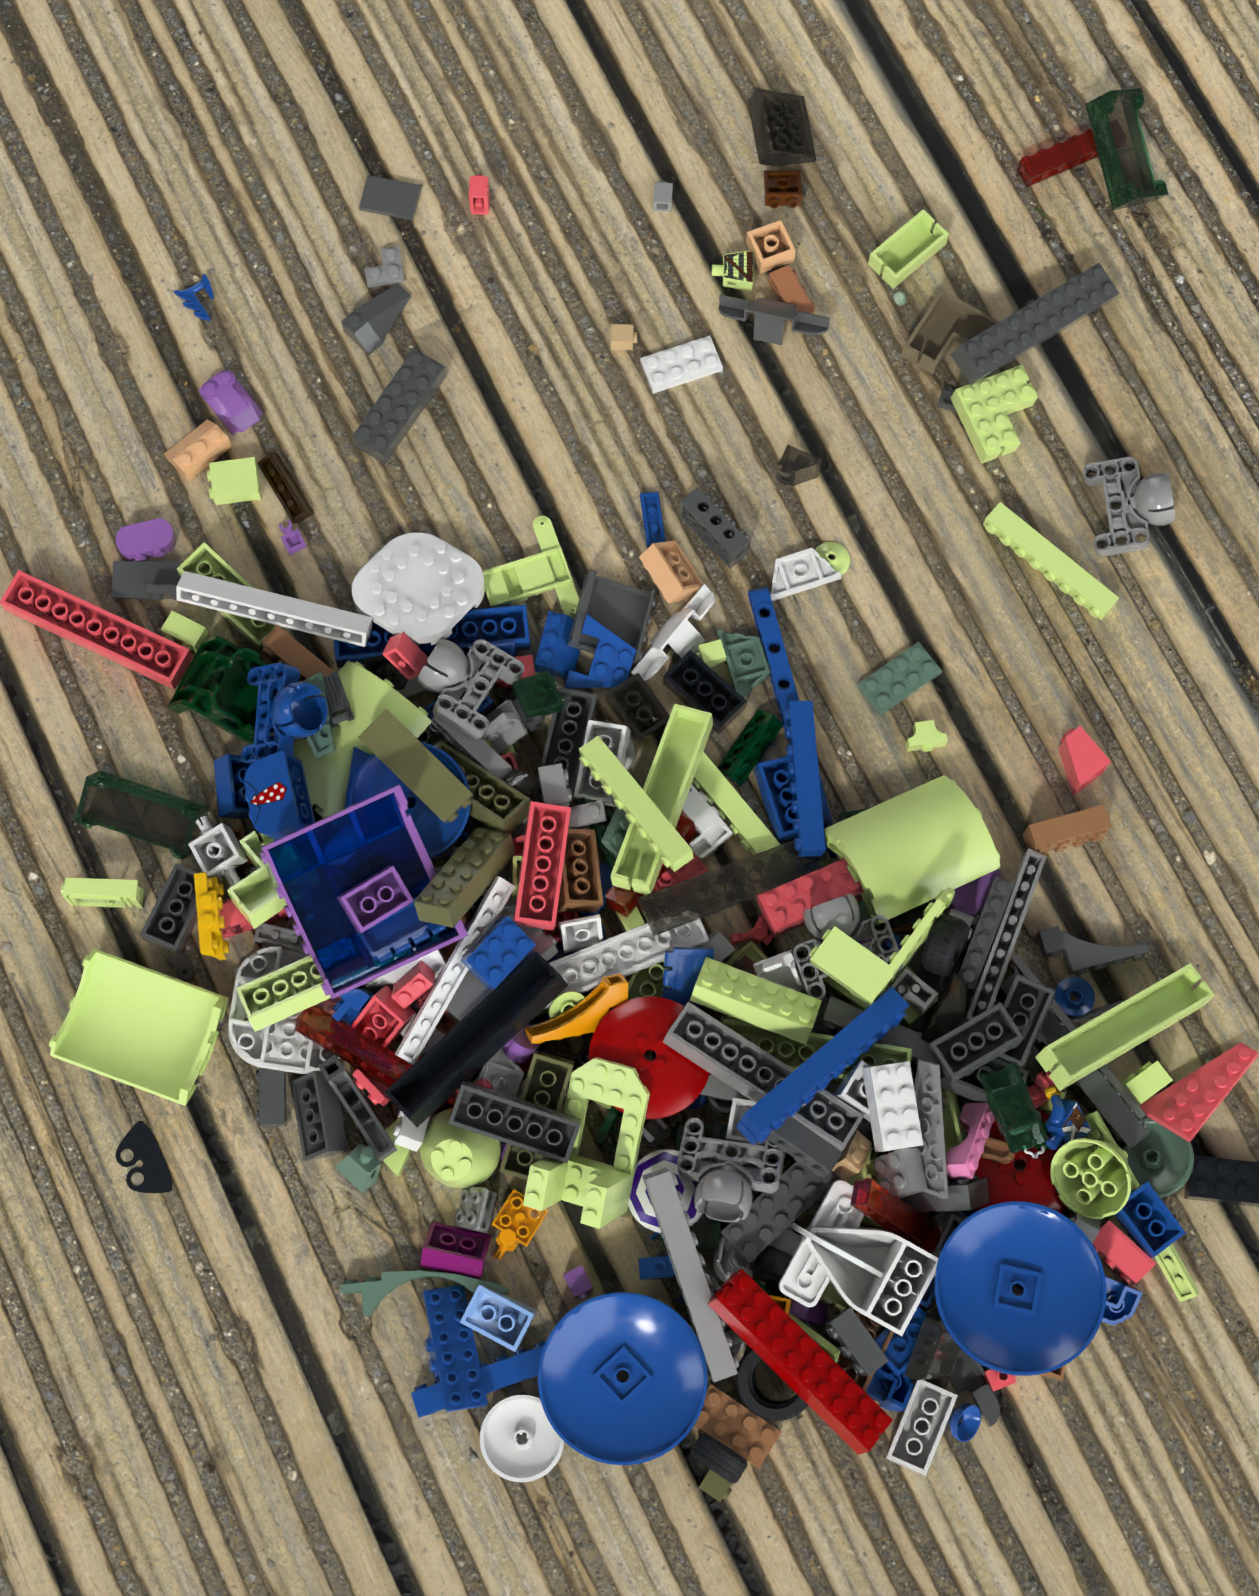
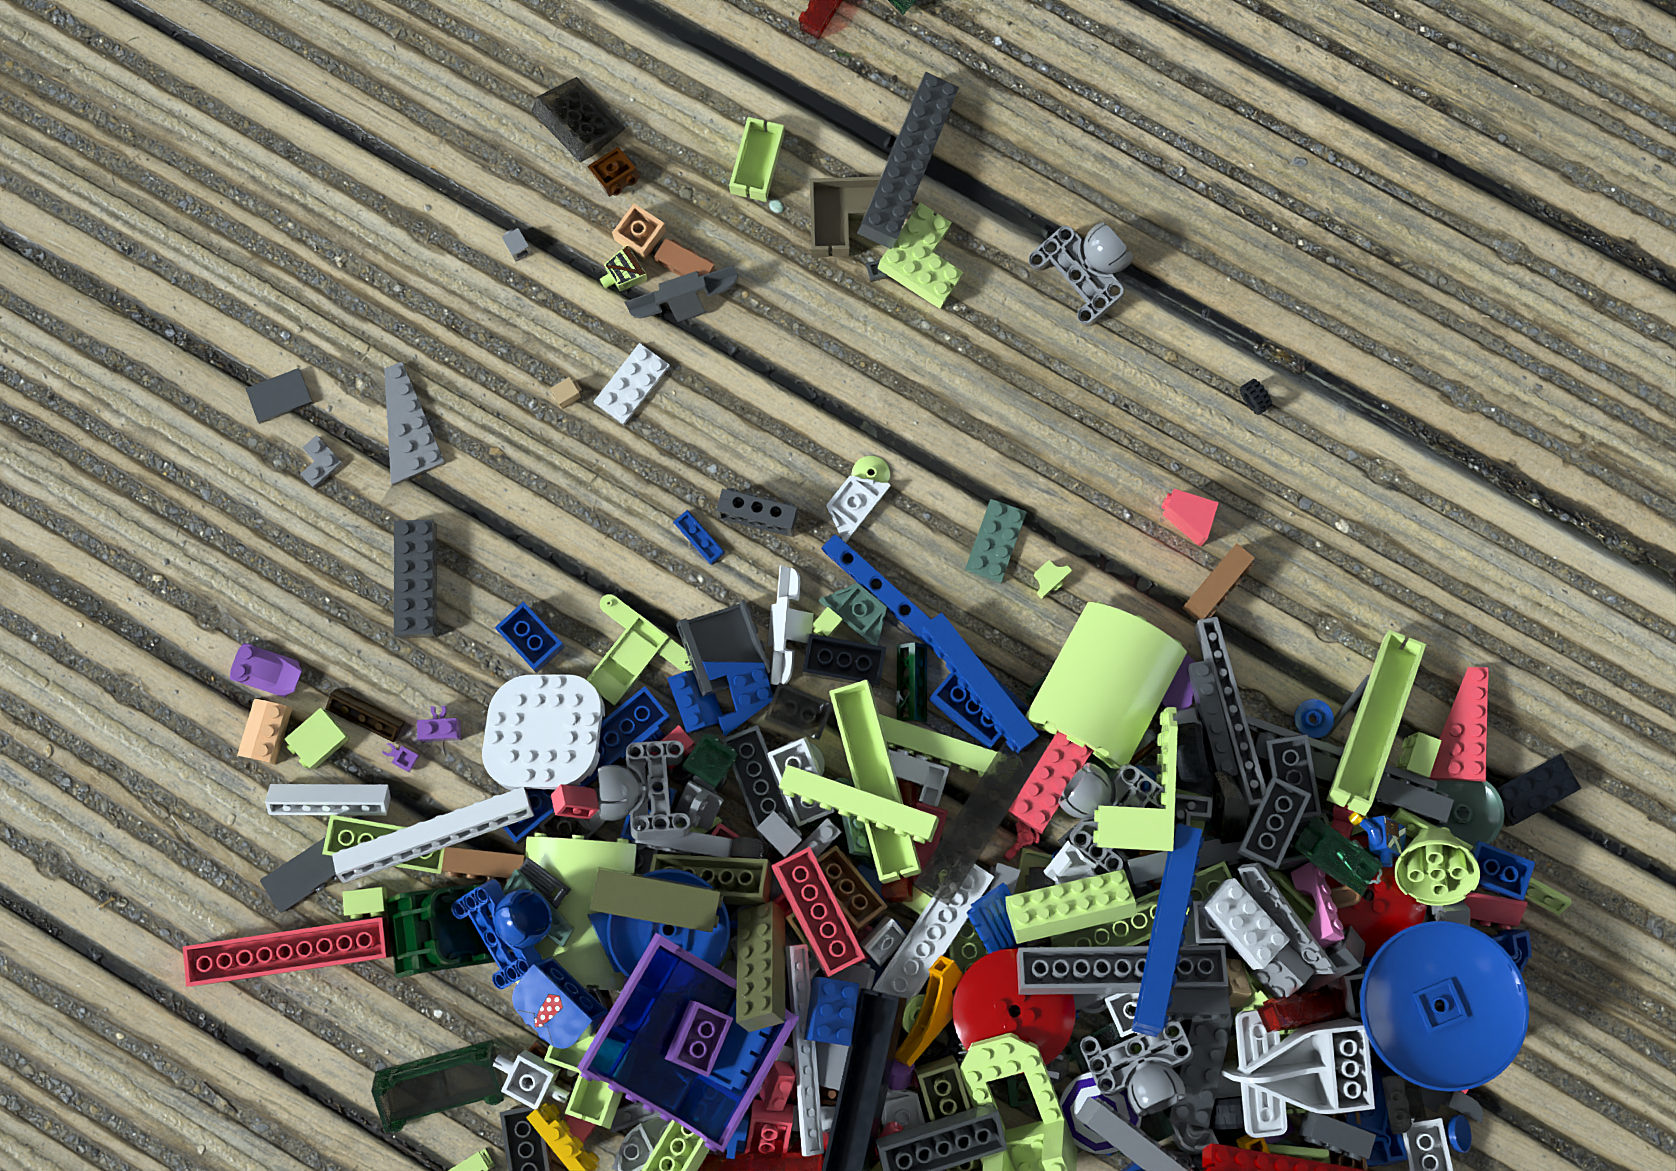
camera: 30 degrees left, 5 degrees up
medium lavender brick [116,518,176,561] -> none
blue piece [174,274,214,321] -> none
blue slope [214,754,251,819] -> none
dark grey wedge [341,283,411,356] -> none
coral brick [469,175,490,215] -> none
light nougat slope [639,540,704,603] -> none
clear smoke slope [776,445,822,486] -> none
yellowish green brick [983,502,1119,620] -> none
dark grey arch [1036,926,1149,976] -> none
none -> white brick [265,784,391,816]
none -> light grey wing [384,361,446,486]
none -> medium lavender brick [417,706,461,742]
none -> blue brick [495,601,565,673]
none -> black tyre [1240,378,1273,415]

